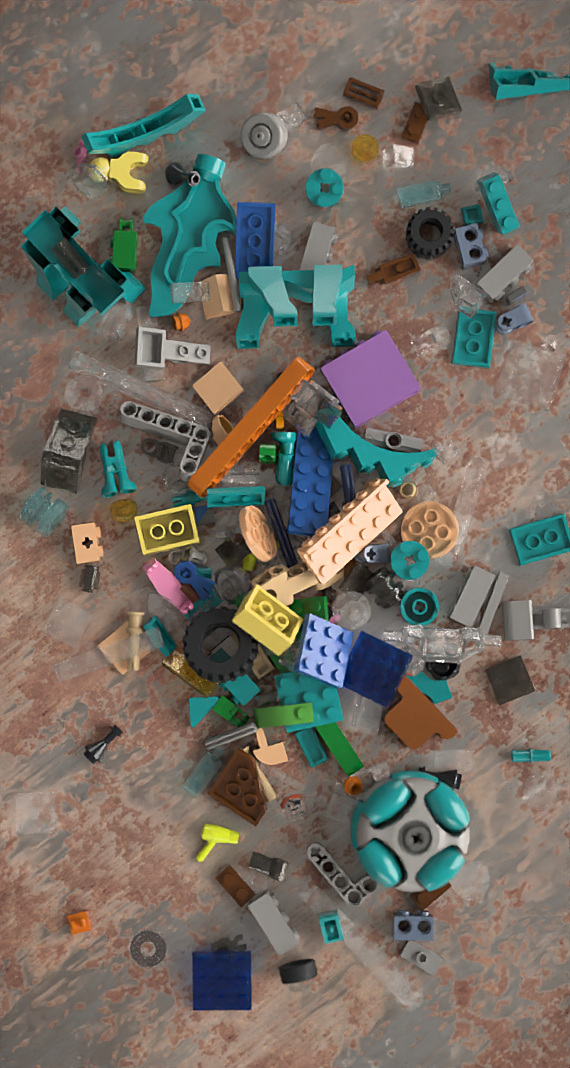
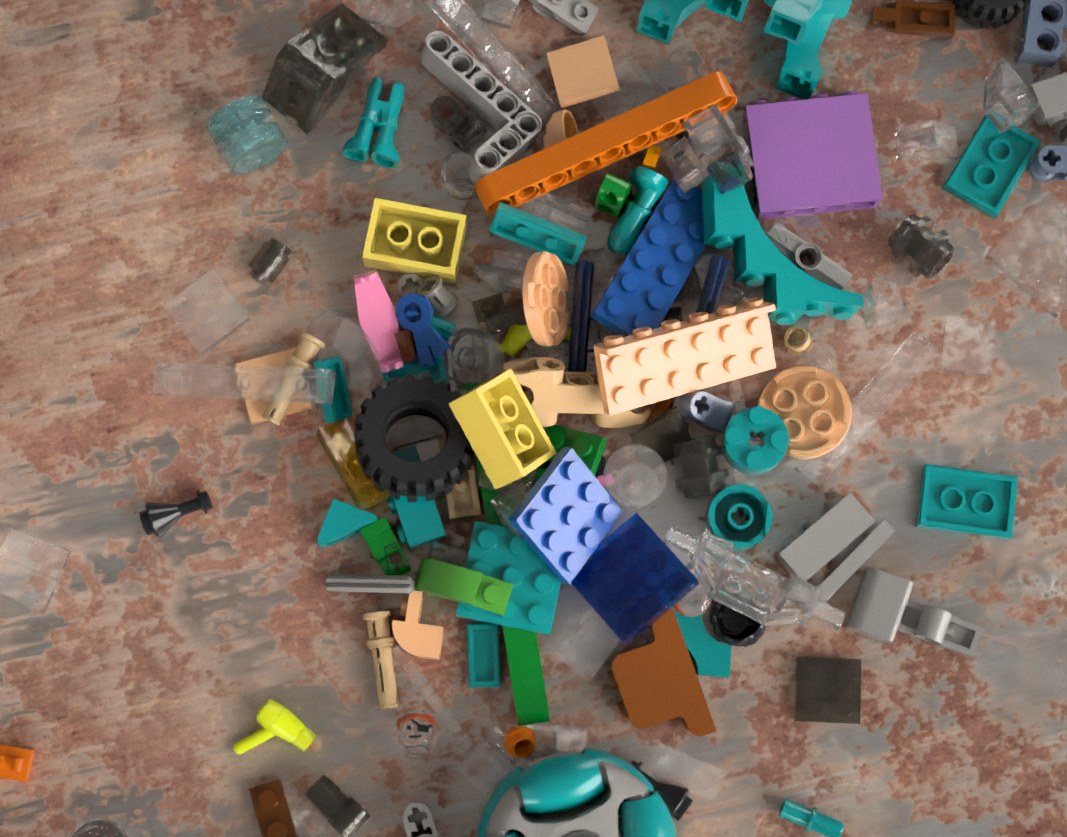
camera: 15 degrees right, 5 degrees down
light nougat brick [71,522,104,565] -> none
clear yellow plate [110,499,138,522] -> none
teal pin [171,490,207,508] -> none
clear light blue hinge [182,747,224,798] -> none
tile [193,505,216,526] -> none
reddish brown plate [208,747,267,827] -> none
clear smoke plate [322,586,337,605] -> none
none -> clear smoke piece [888,214,955,279]

